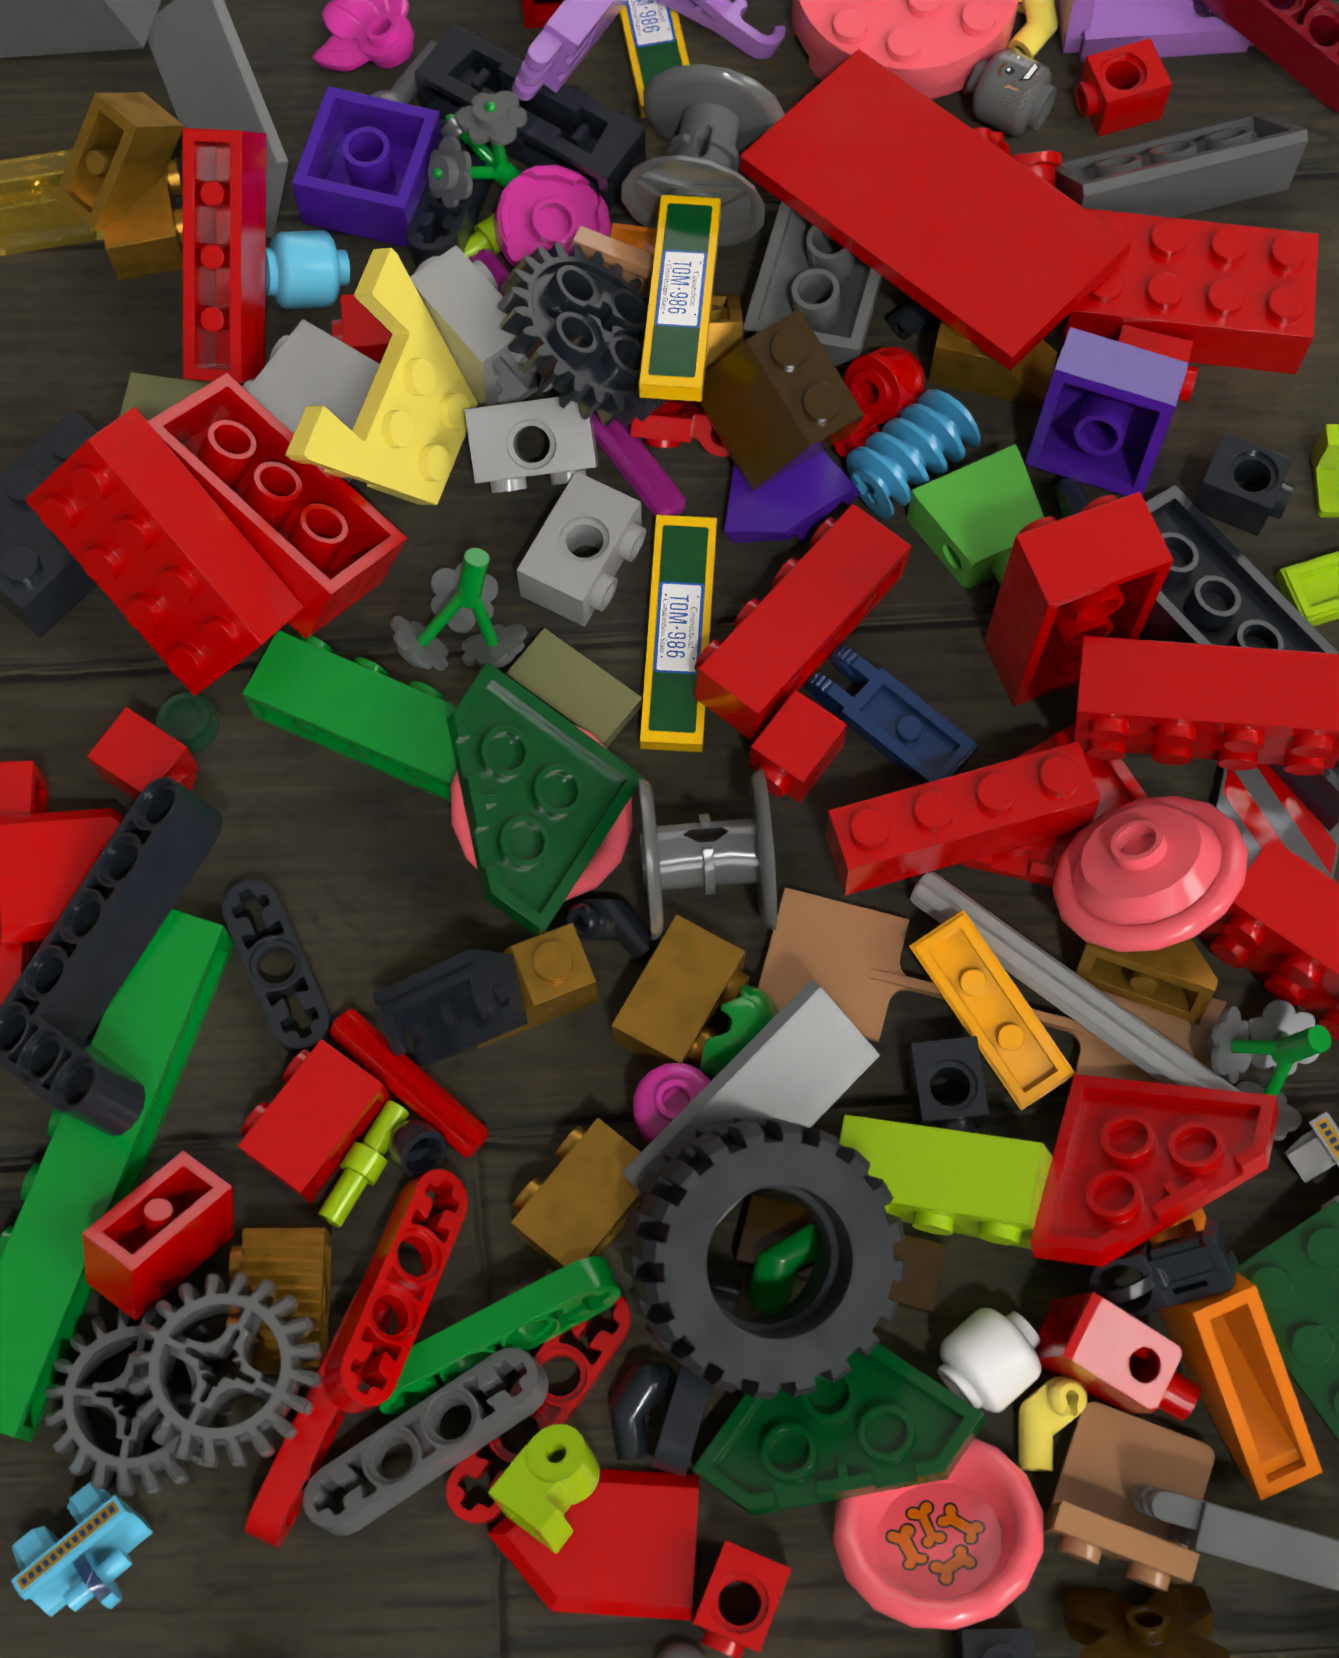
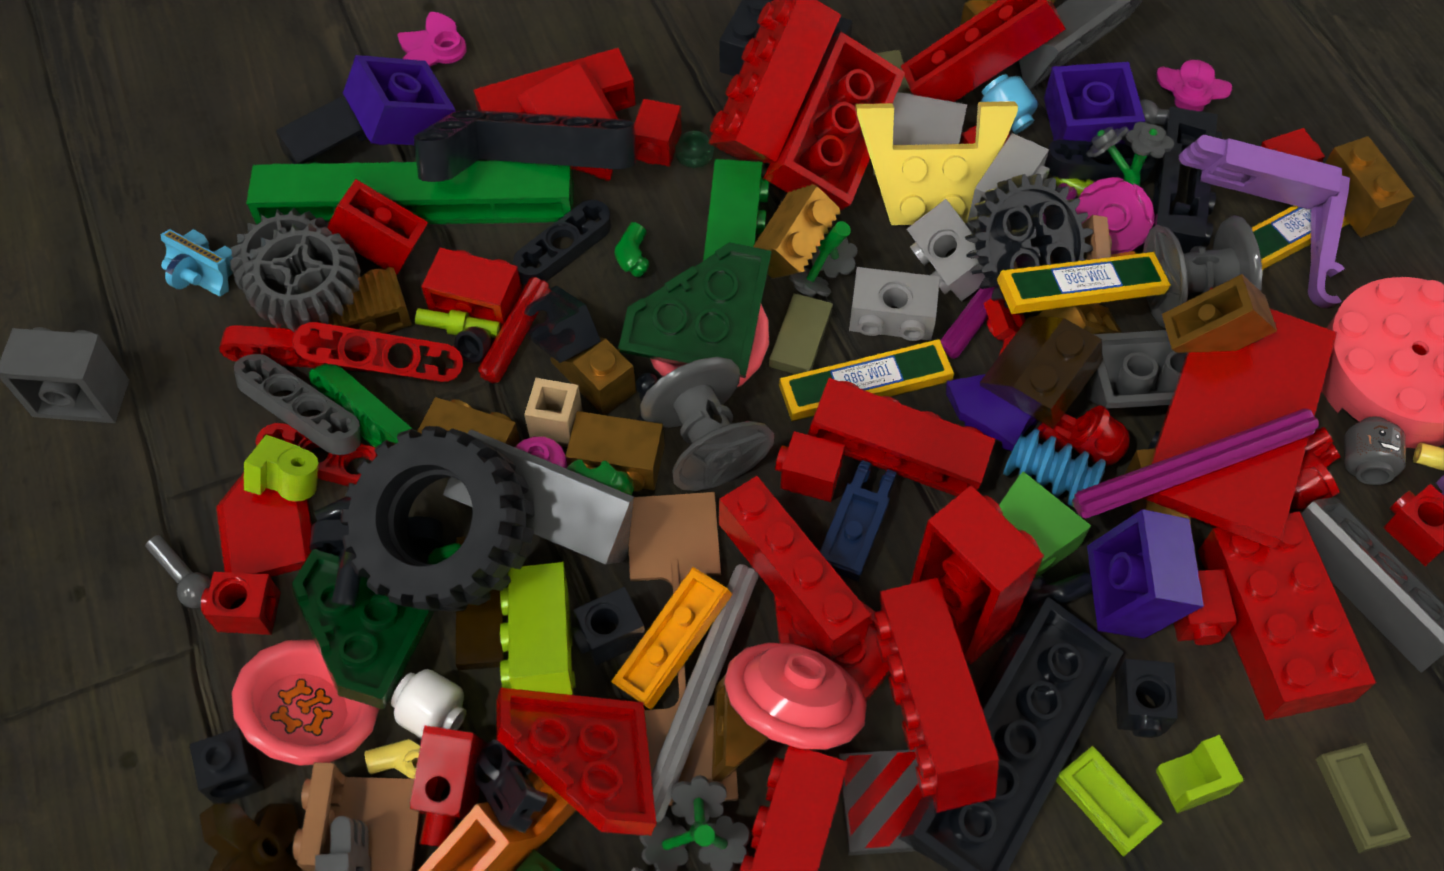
camera: 70 degrees right, 10 degrees down
none -> black arm [331,548,362,607]
none -> tan brick [524,378,583,447]
none -> green arm [614,222,649,277]
none -> pearl gold brick [753,184,840,278]
none -> magenta axle [1072,409,1319,518]
none -> pearl gold slope [1162,274,1277,353]

